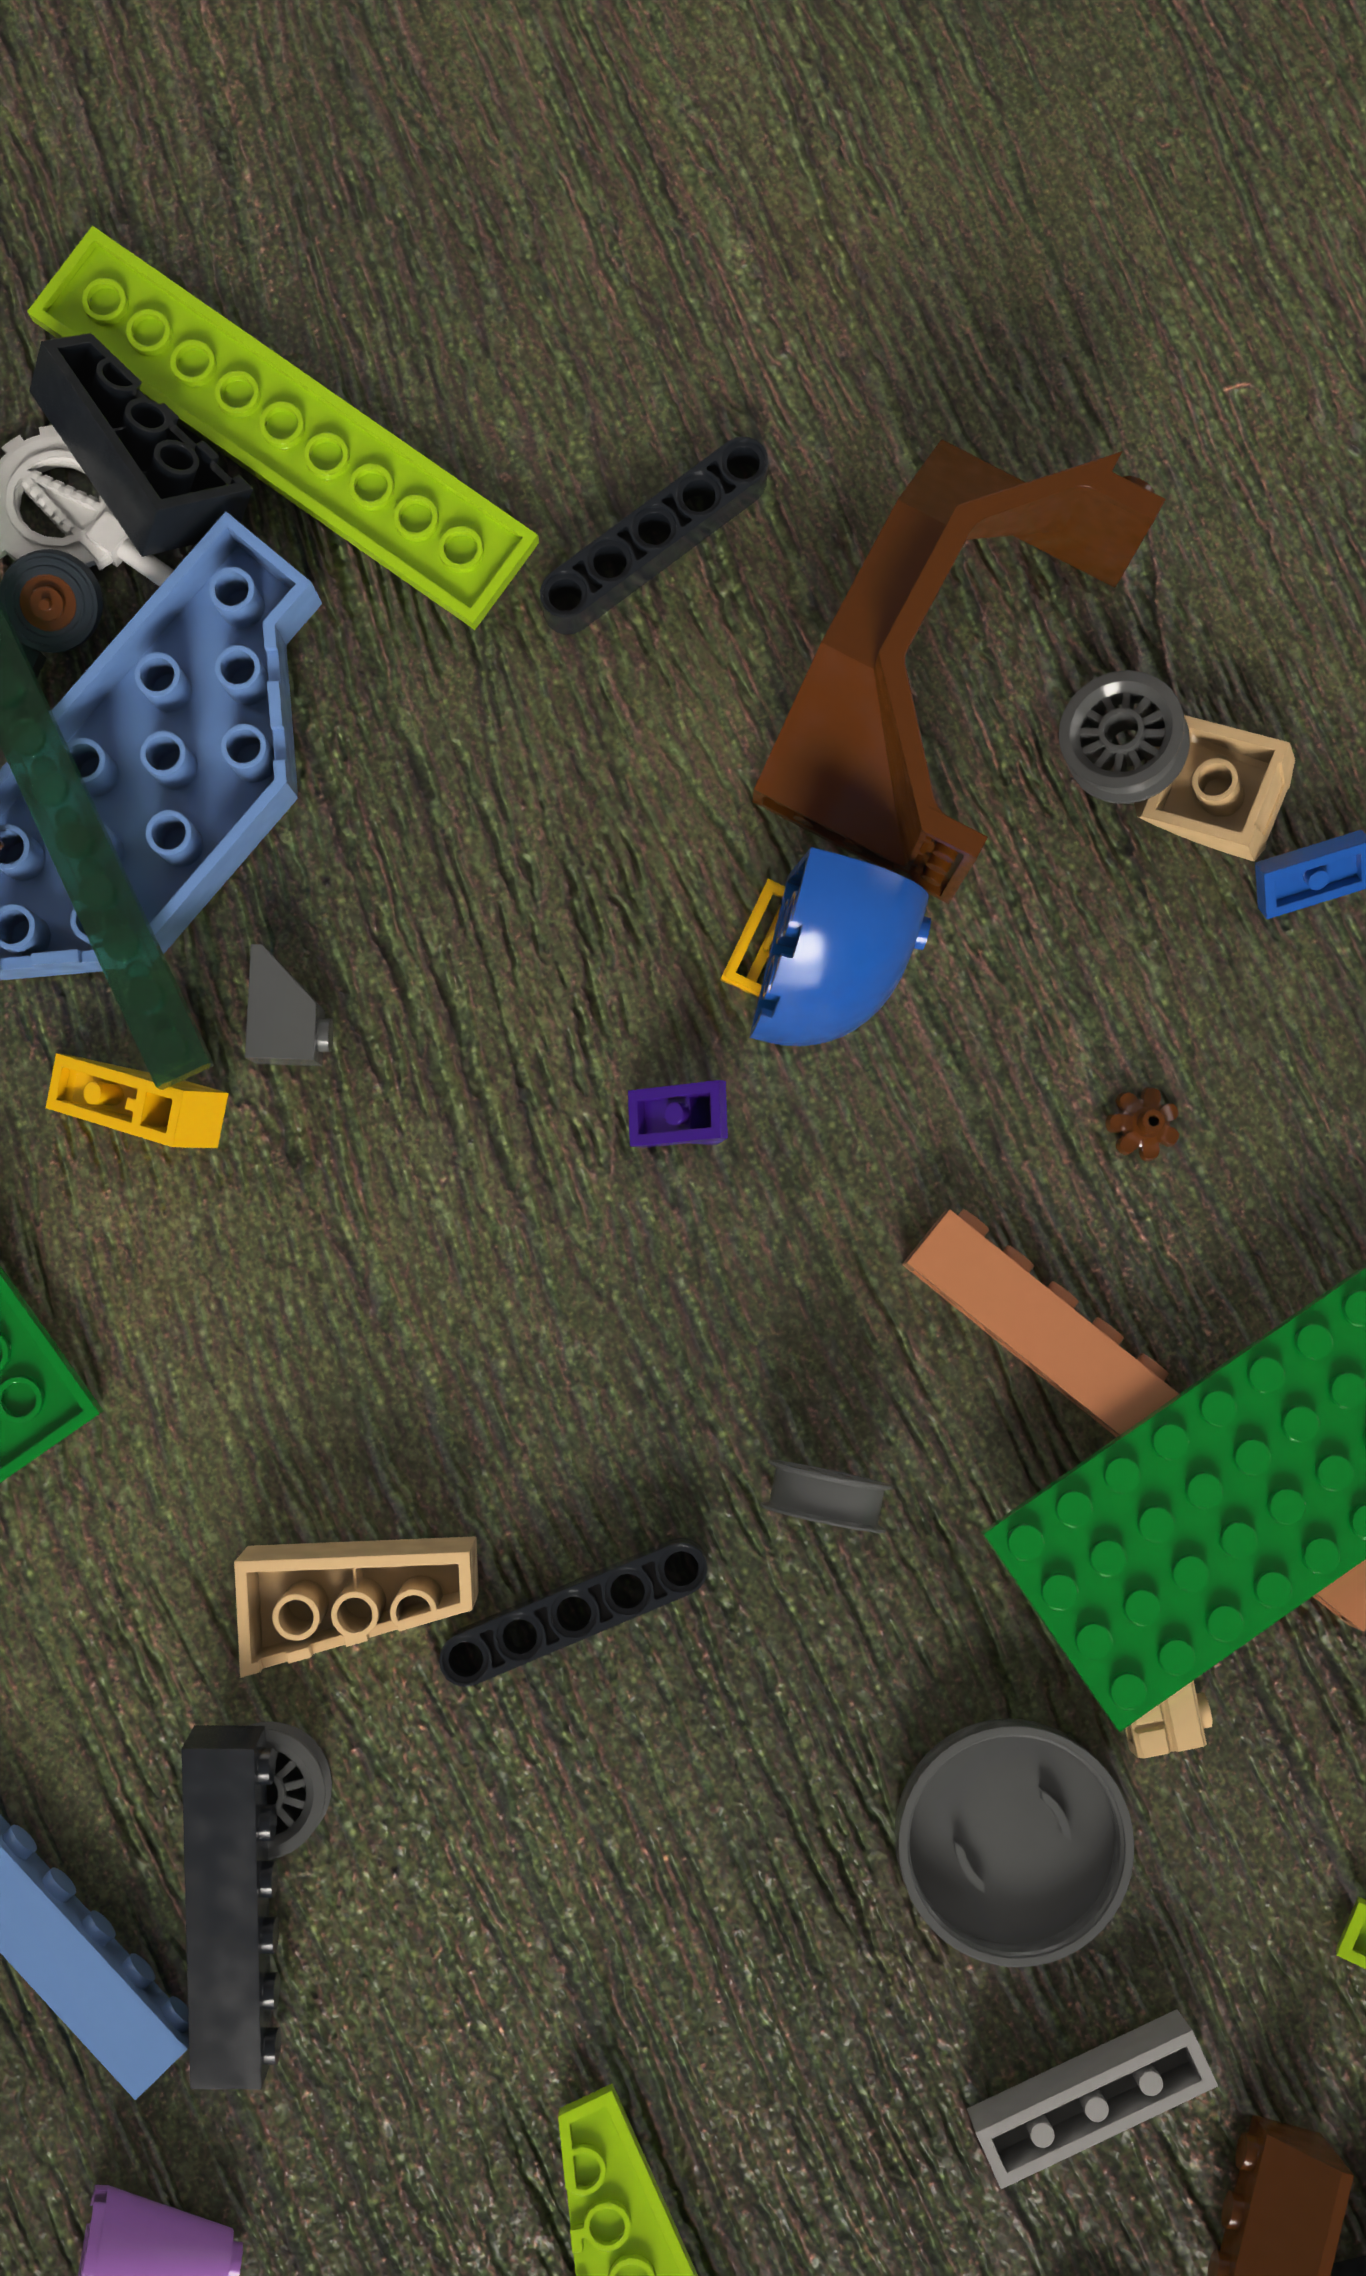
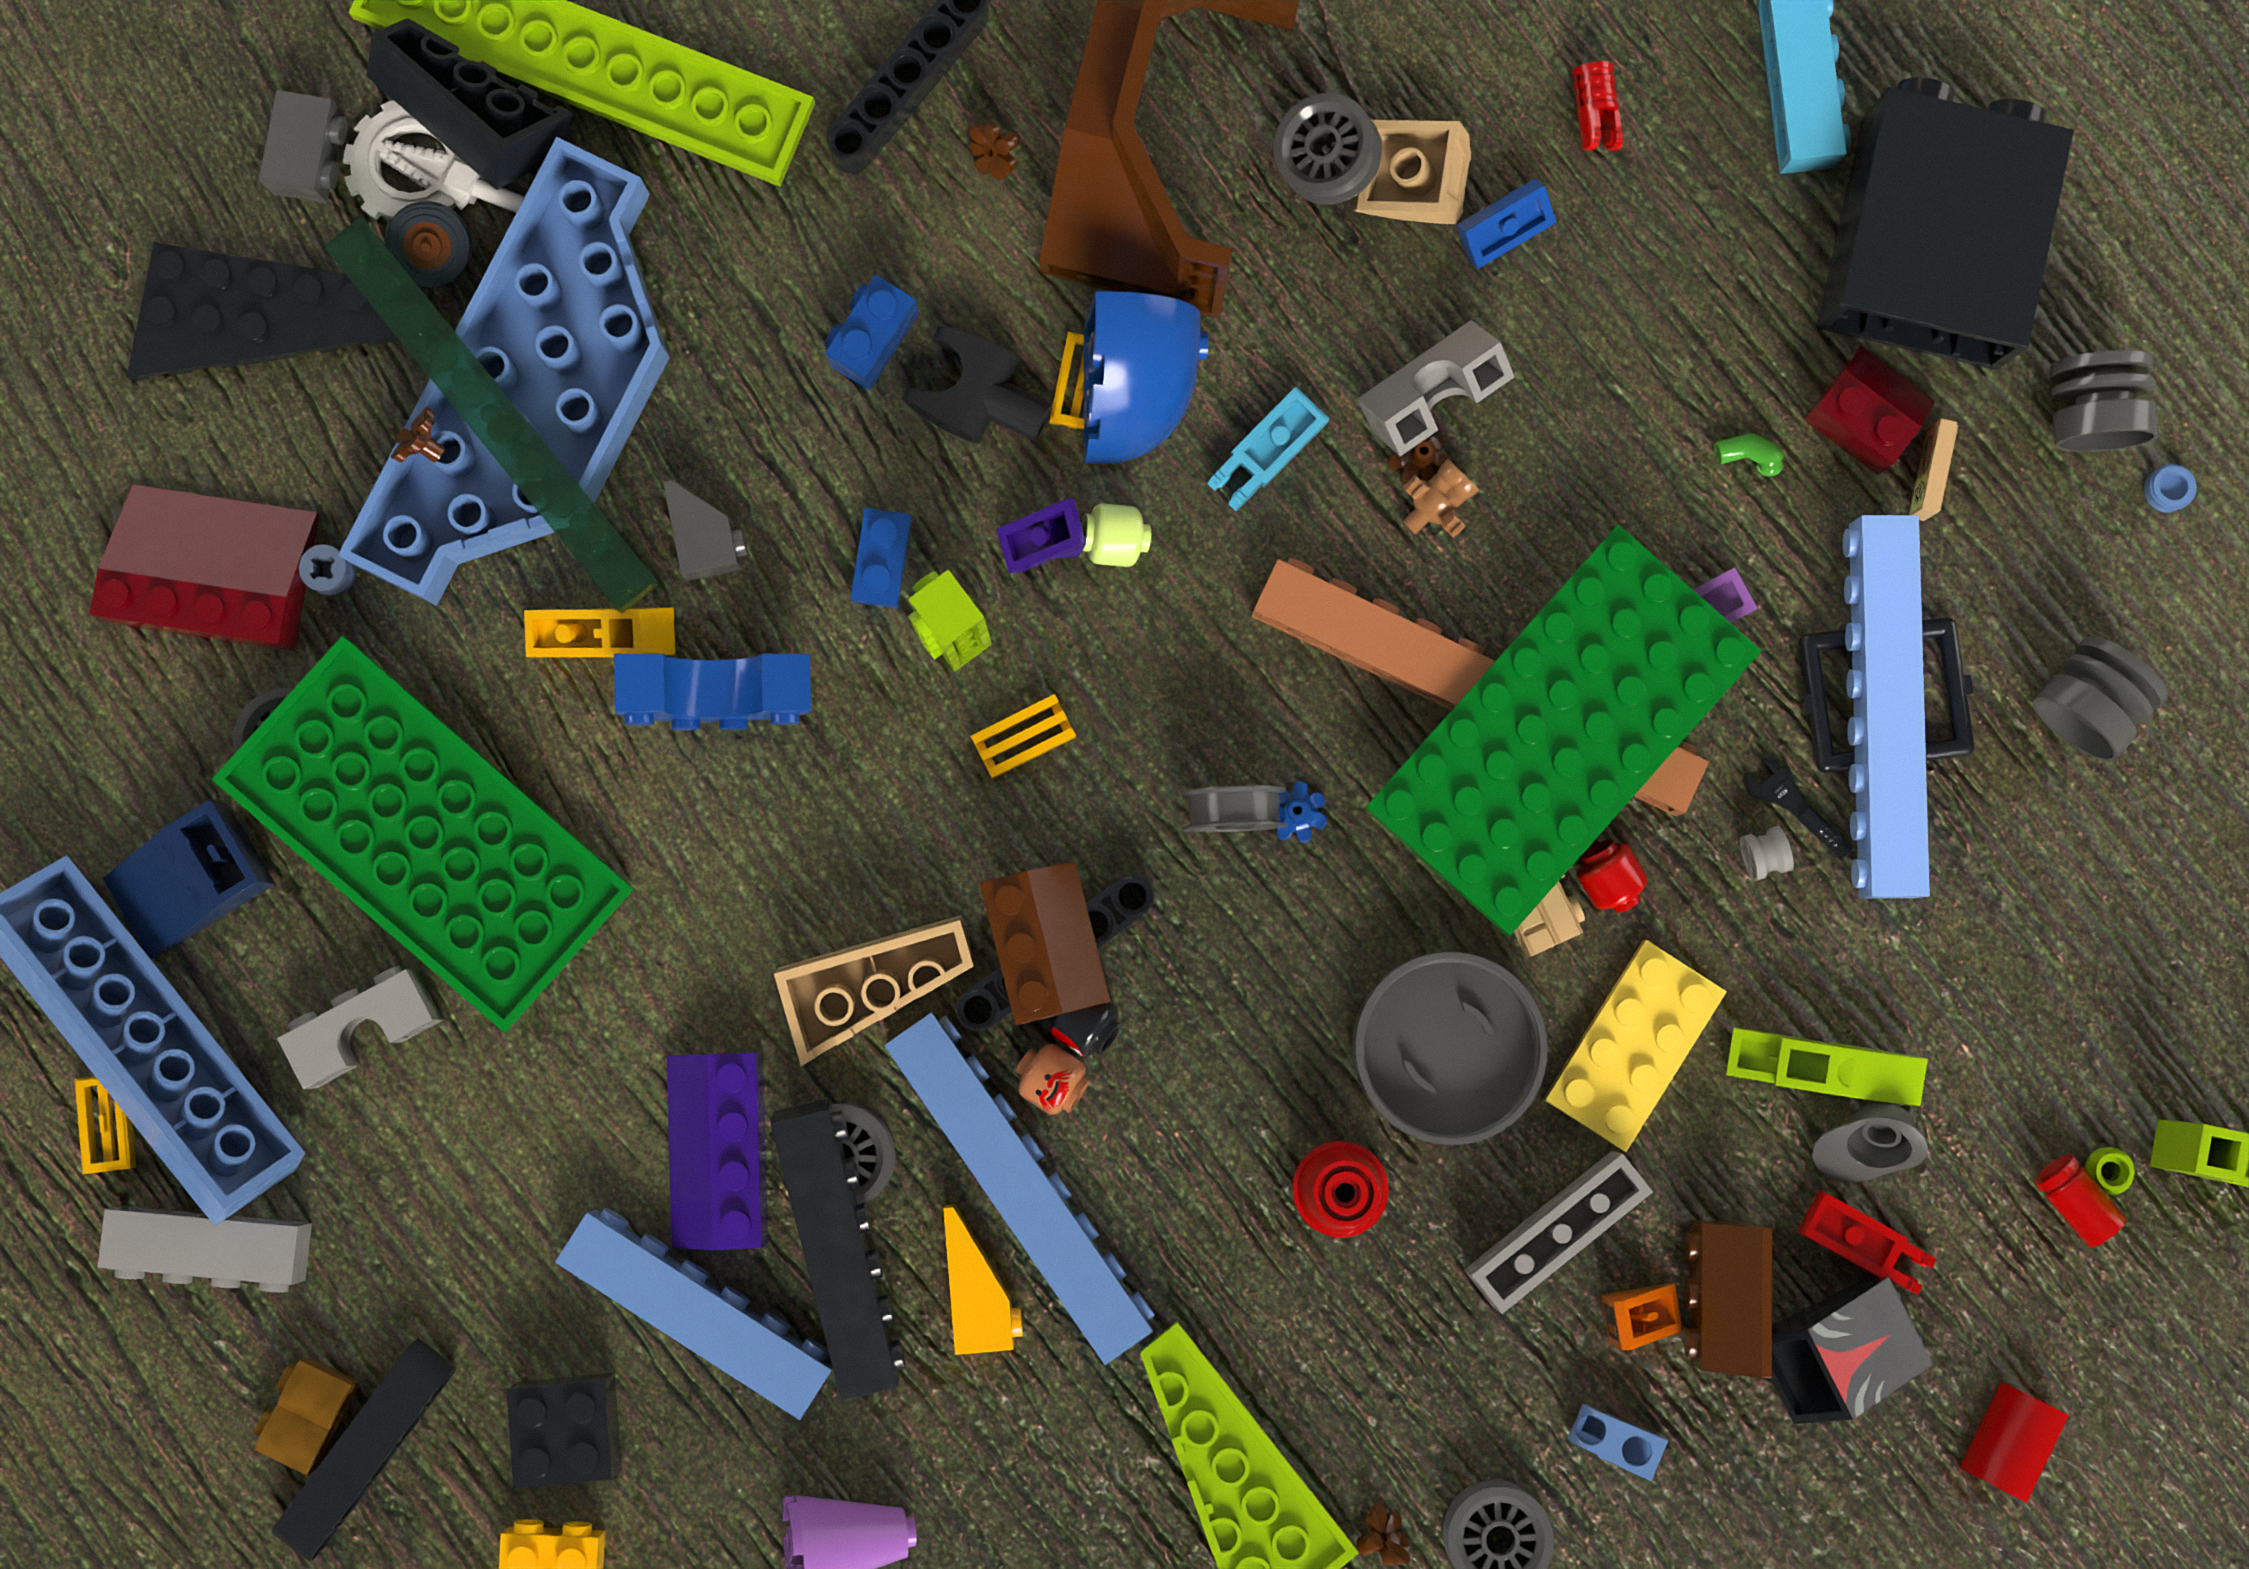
camera: 20 degrees left, 0 degrees up
none -> blue brick [614,654,811,731]
none -> dark purple slope [667,1052,769,1250]
none -> blue brick [824,275,919,391]
none -> blue plate [850,507,912,609]
none -> medium blue brick [884,1012,1154,1365]
none -> black connector [902,326,1053,444]
none -> lime brick [908,569,992,672]
none -> yellow slope [943,1204,1023,1355]
none -> reddish brown plant [969,121,1018,180]
none -> yellow tile [971,694,1076,779]
none -> reddish brown slope [980,862,1111,1026]
none -> nougat head [1015,1044,1089,1115]
none -> black head [1050,1002,1122,1057]
none -> yellowish green head [1081,503,1151,567]
none -> medium azure hinge [1207,387,1330,511]
none -> blue plant [1275,781,1328,843]
none -> red piece [1292,1141,1389,1238]
none -> light grey arch [1357,320,1515,456]
none -> medium nougat piece [1403,458,1480,538]
none -> light yellow plate [1543,940,1727,1152]
none -> red head [1576,839,1648,913]
none -> orange slope [1601,1283,1683,1350]

